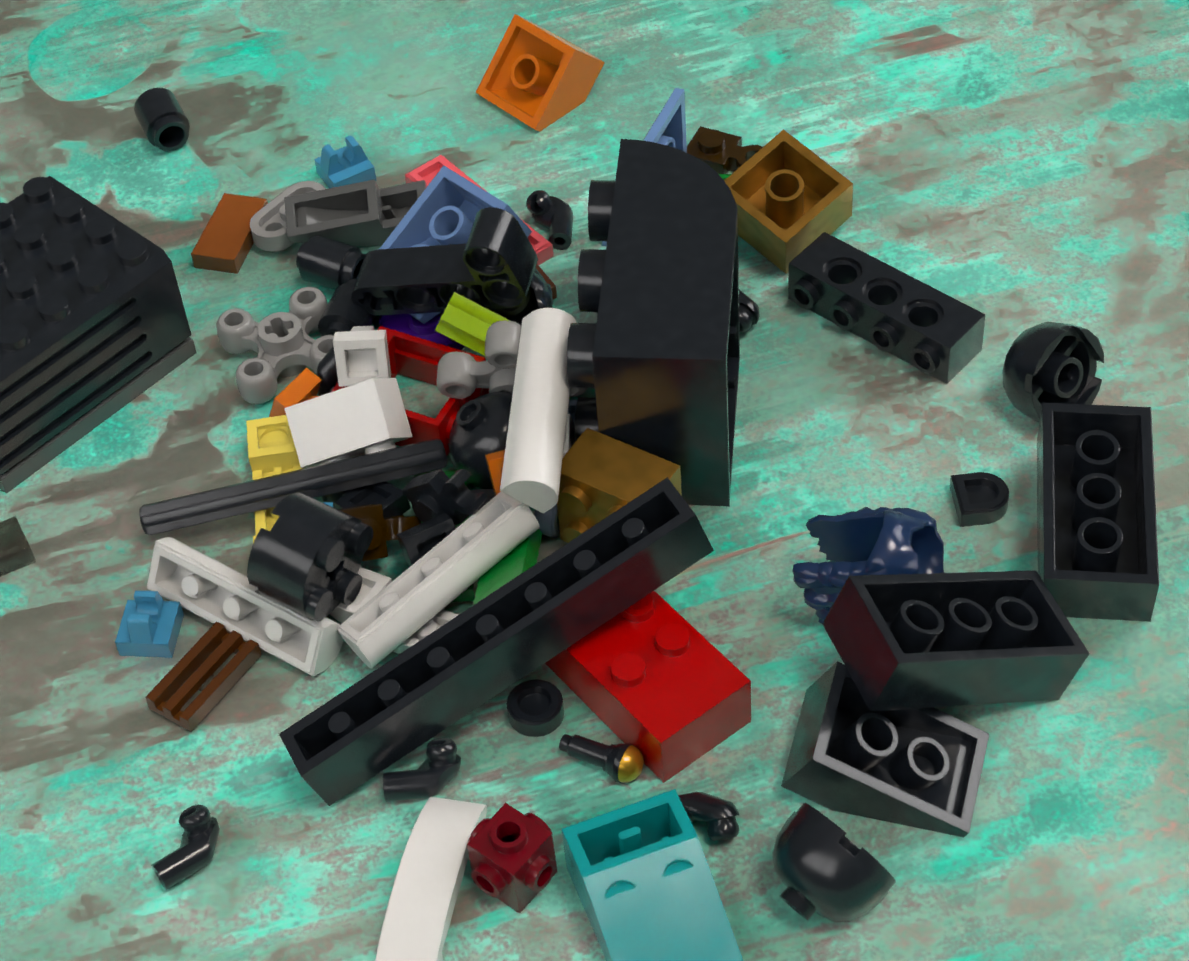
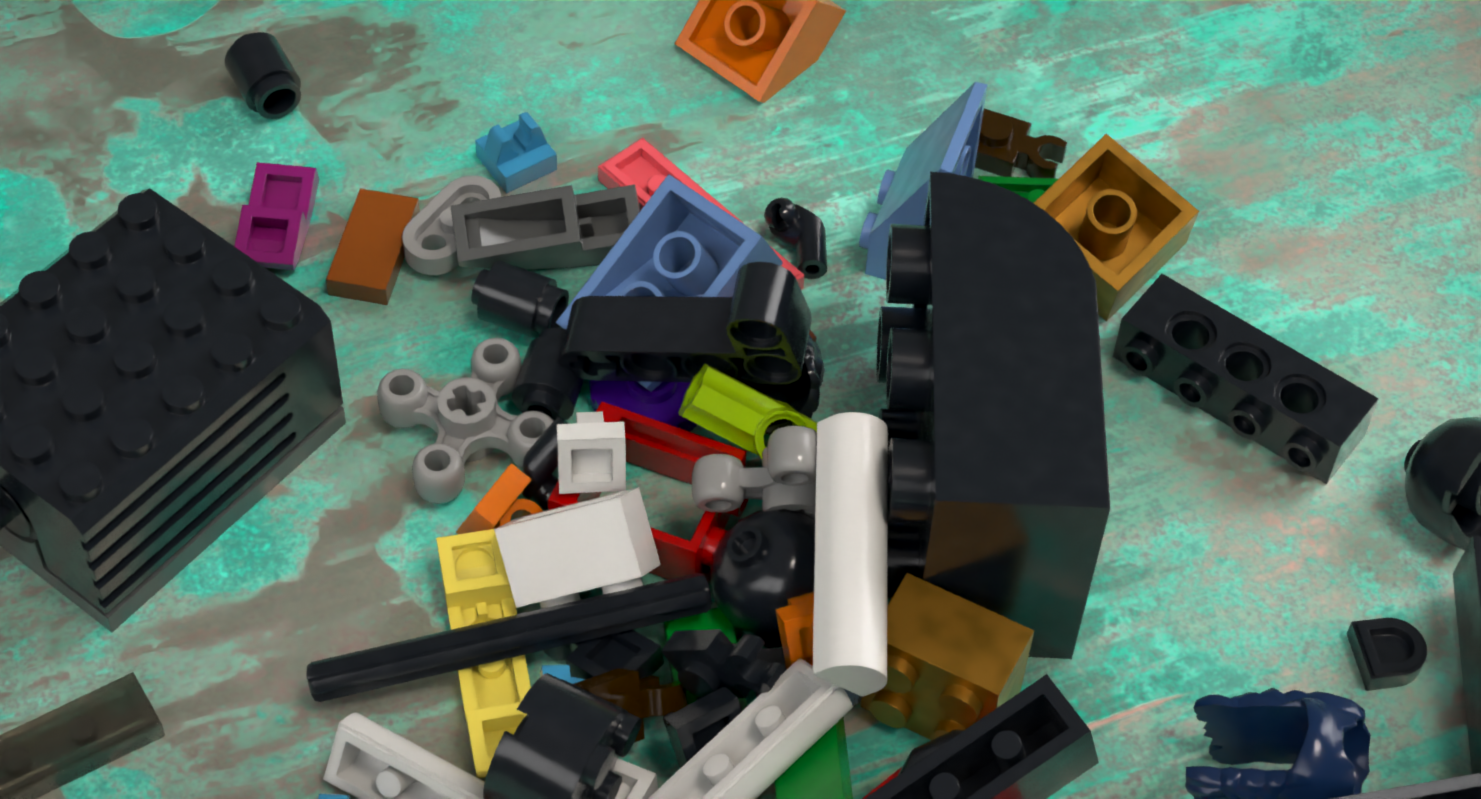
camera: 10 degrees left, 5 degrees up
none -> magenta slope [234,162,319,270]

